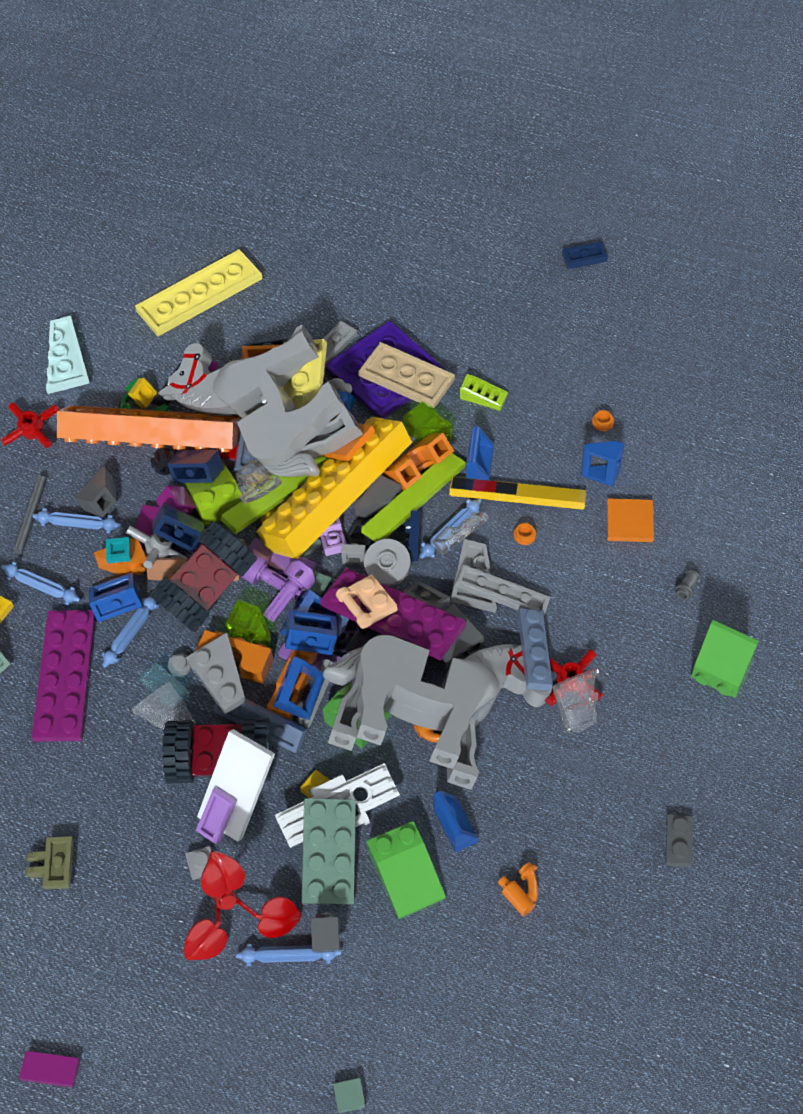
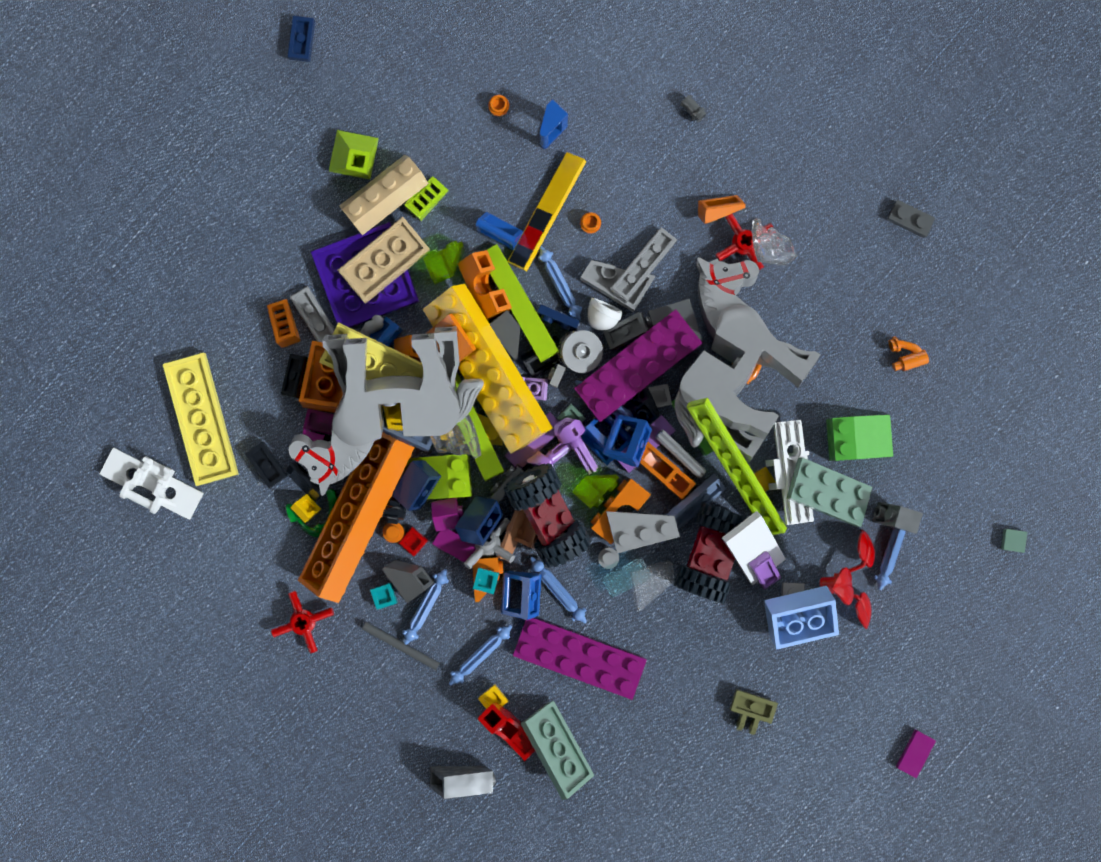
camera: 70 degrees left, 30 degrees up
light aqua wing [46,316,89,394] -> none
blue tile [273,657,325,720] -> none
light nougat plate [336,574,398,629] -> none
clear slope [432,512,489,555] -> none
blue tile [433,791,478,853] -> none
sand blue plate [517,608,553,691] -> none
orange tile [607,499,654,542] -> none
bright green slope [692,620,759,698] -> none
none -> white piece [100,448,204,520]
none -> black plate [245,442,288,489]
none -> orange slope [267,299,301,348]
none -> lime slope [329,130,379,180]
none -> tan slope [339,155,429,235]
none -> teal plate [370,582,398,610]
none -> orange plate [383,523,404,543]
none -> red tile [398,527,429,556]
none -> white hat [588,298,622,330]
none -> lime tile [687,397,787,535]
none -> orange slope [698,195,746,224]
none -> light blue brick [764,586,839,650]

